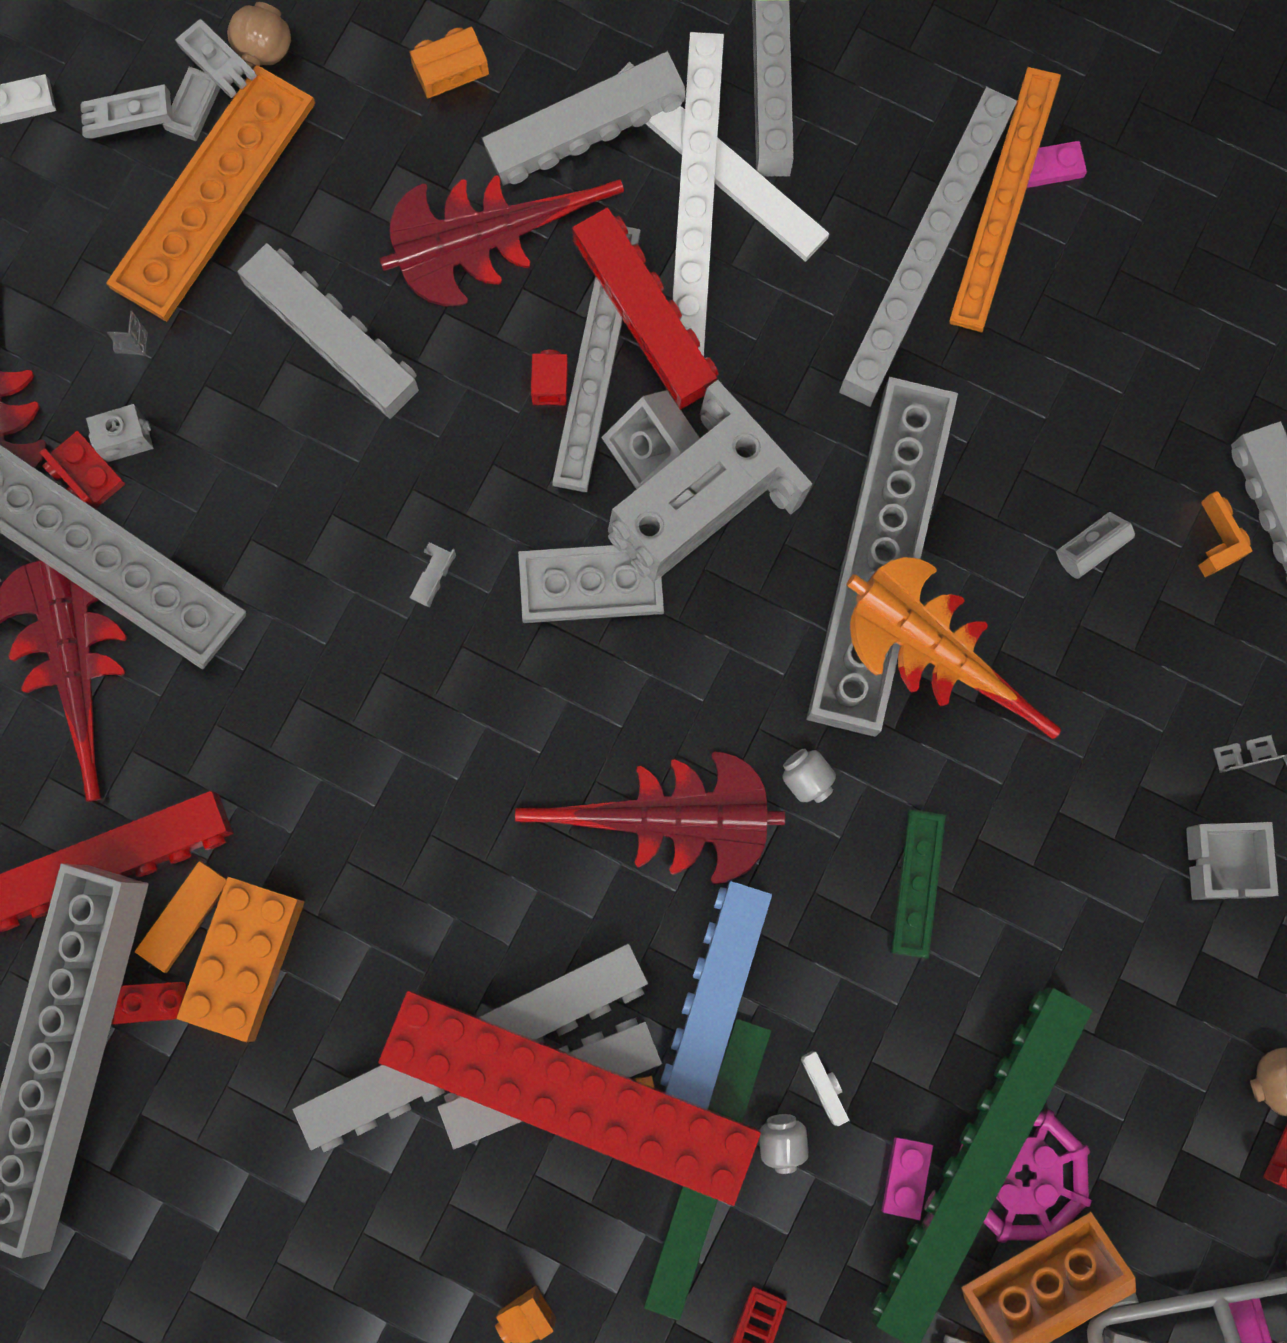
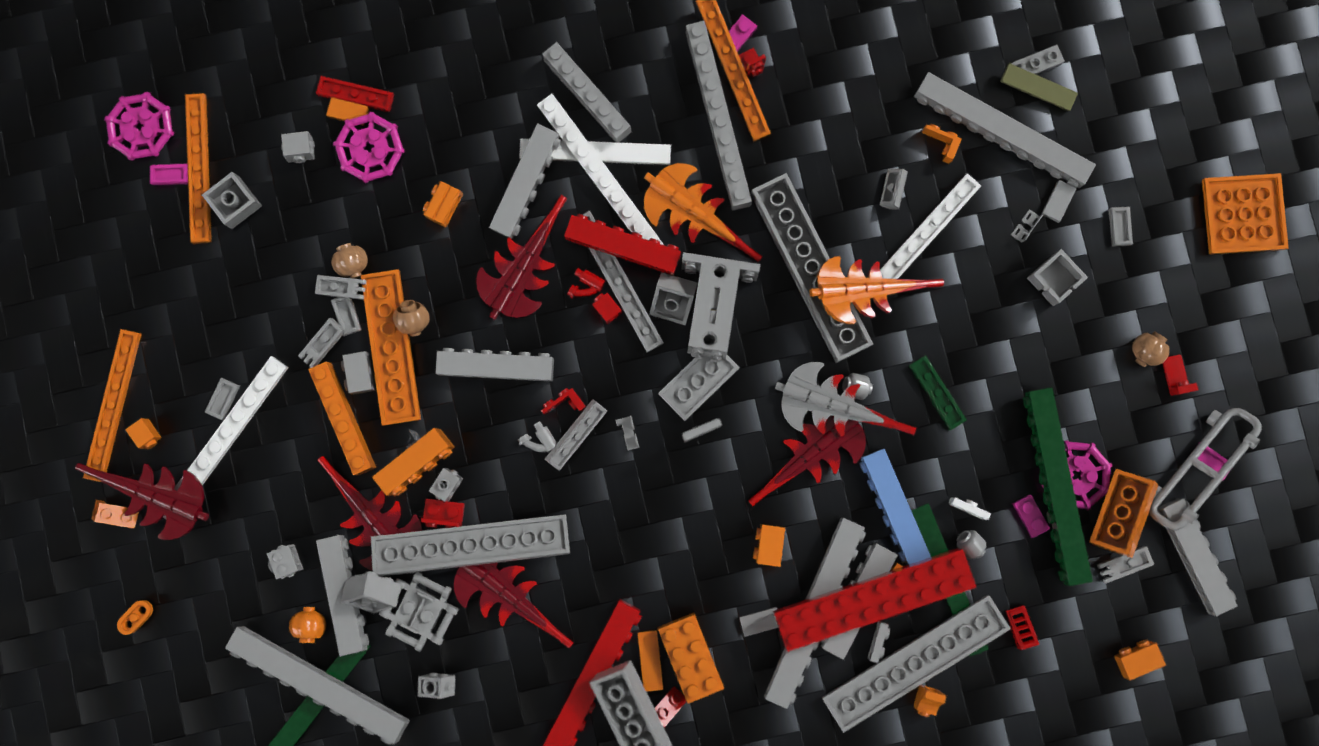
camera: 30 degrees left, 5 degrees up
none -> orange brick [308,362,376,475]
none -> light grey brick [341,351,376,394]
none -> orange brick [372,428,455,496]
none -> medium nougat plant [393,300,430,336]
none -> light grey plant [518,421,557,453]
none -> red bracket [541,388,586,415]
none -> light grey tile [545,399,607,471]
none -> red plant [567,268,606,299]
none -> orange animal [644,163,762,262]
none -> light grey tile [682,418,722,442]
none -> red bracket [739,47,766,77]
none -> light grey tile [739,607,778,637]
none -> orange brick [753,524,785,567]
none -> light grey animal [775,362,916,436]
none -> light grey plate [822,594,1010,732]
none -> light grey plate [868,621,890,663]
none -> white tile [880,174,981,279]

